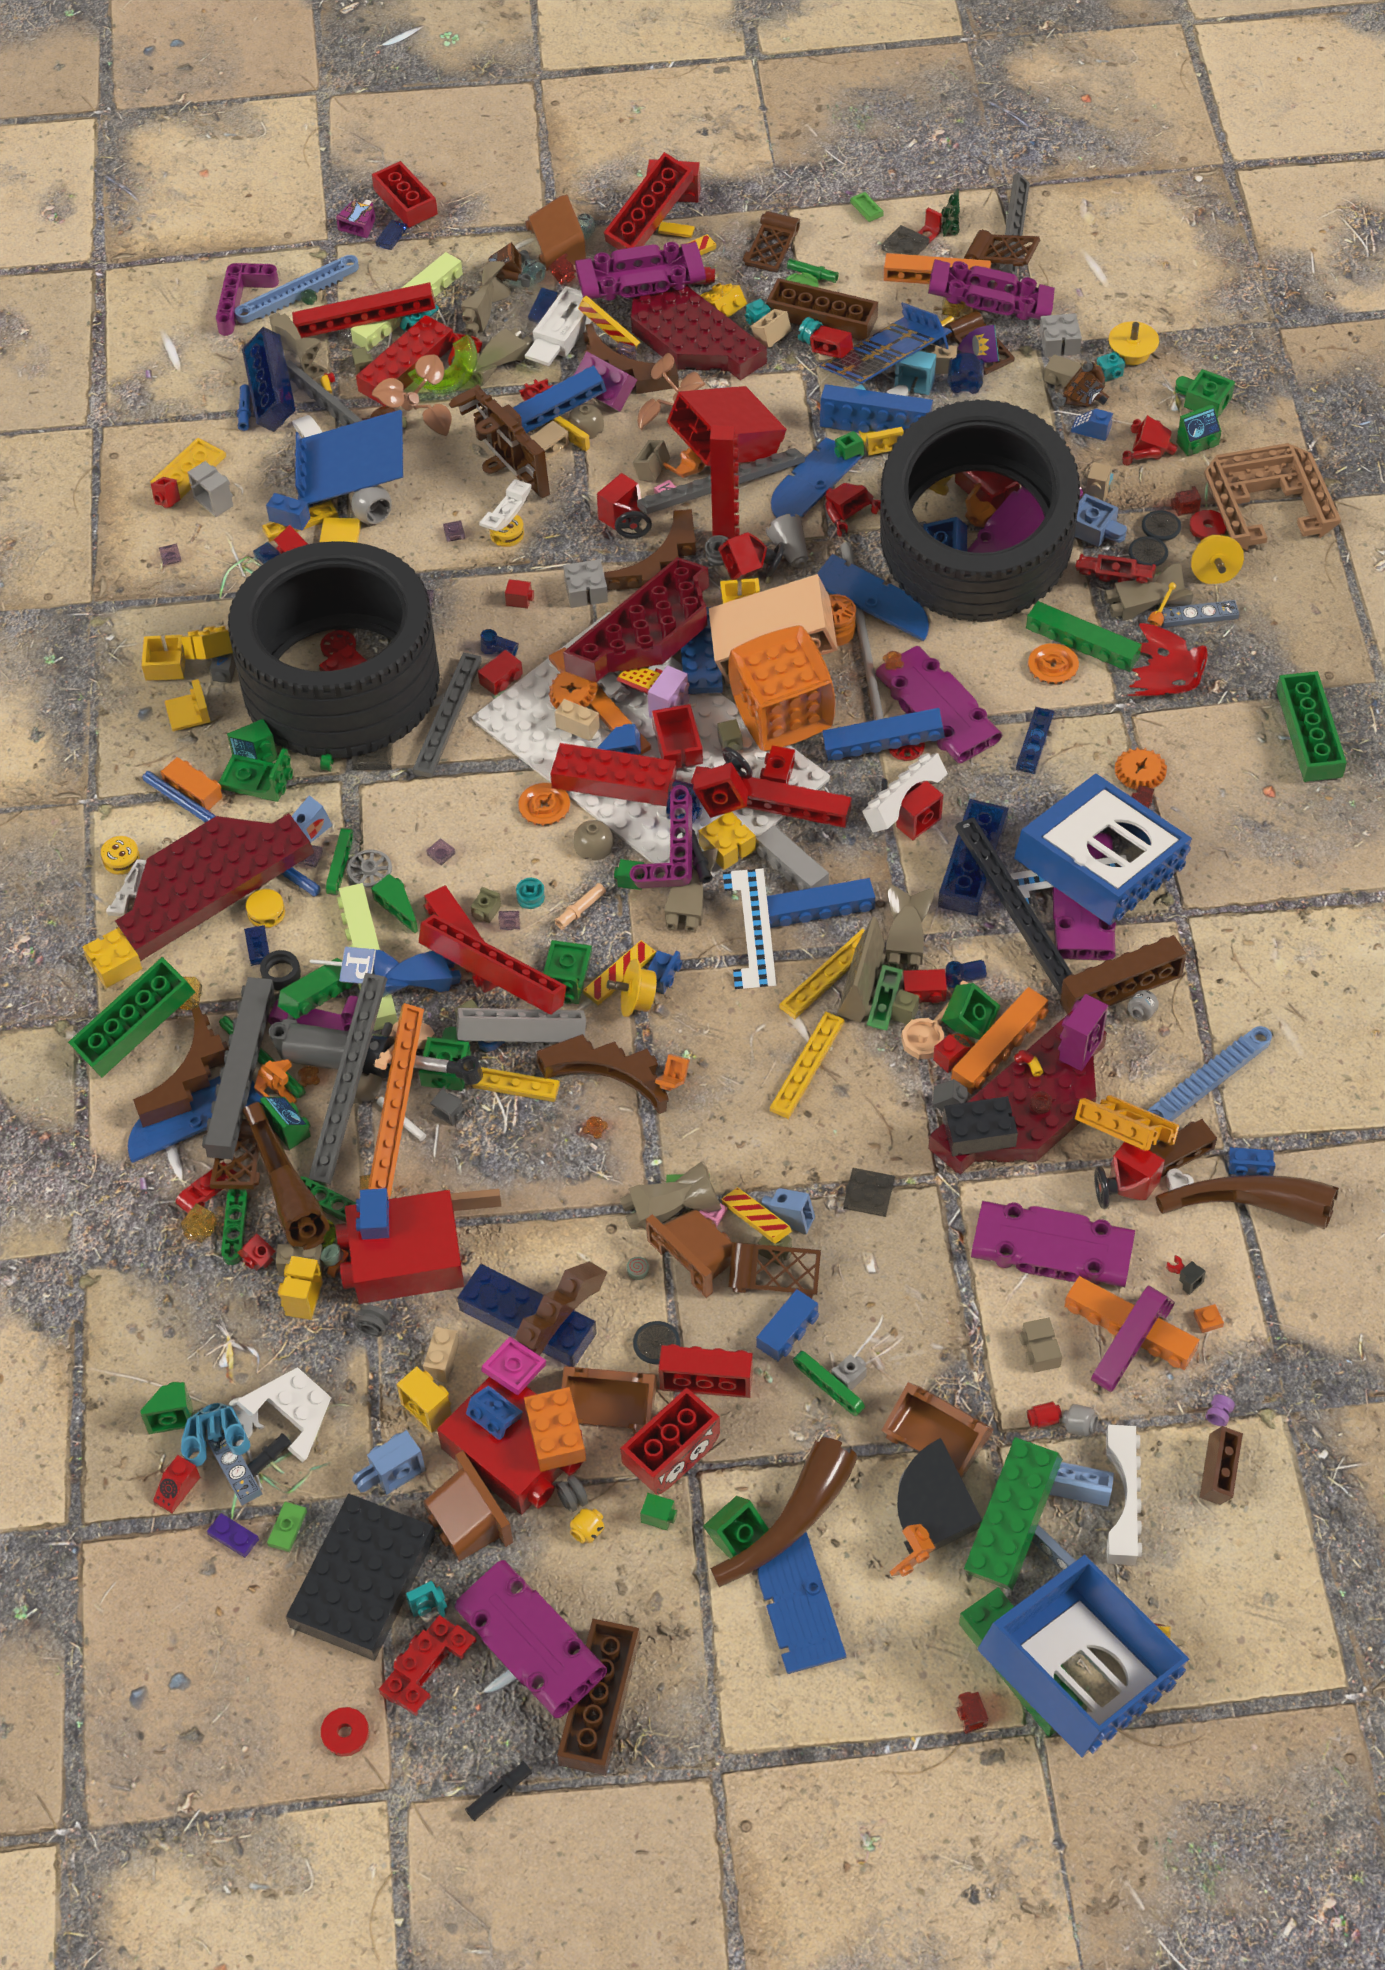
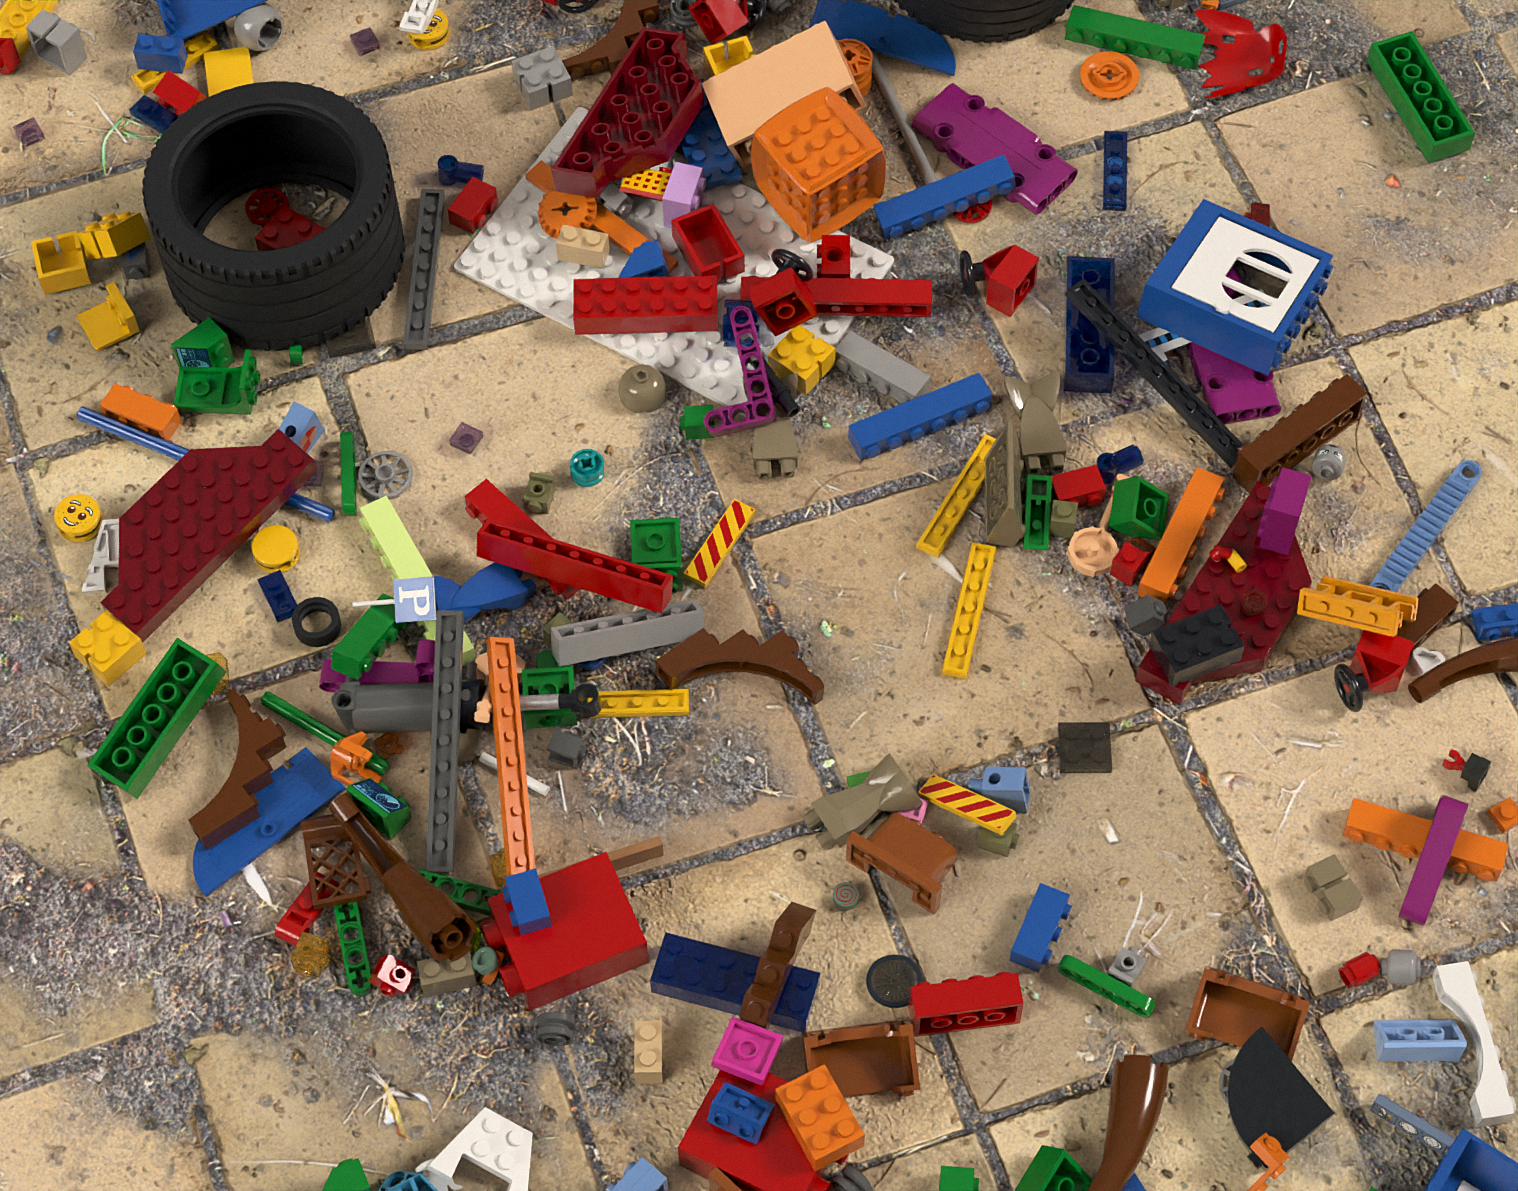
camera: 15 degrees left, 5 degrees up
dark grey brick [202,977,274,1160] -> none
yellow piece [278,1256,323,1320] -> none
green slope [371,874,418,933] -> none
yellow brick [396,1366,452,1433] -> none
plate [498,911,521,930] -> none
red brick [505,579,535,609] -> none
orange gear [518,783,570,826] -> none
light nougat pin [555,883,606,930] -> none
clear orange plate [583,1116,608,1139] -> none
yellow piece [607,959,656,1017] -> none
red brick [620,1387,720,1495] -> none
blue bracket [648,951,682,994] -> none
orange bracket [655,1054,690,1091] -> none
olive brick [717,719,743,751] -> none
white sticker [723,868,776,989] -> none
reddish brown piece [728,1242,821,1299] -> none
white arch [862,753,948,832] -> none
clear orange plate [883,651,904,670] -> none
green brick [964,1437,1063,1591] -> none
magenta panel [971,1200,1135,1288] -> none
orange gear [1115,747,1167,790] -> none

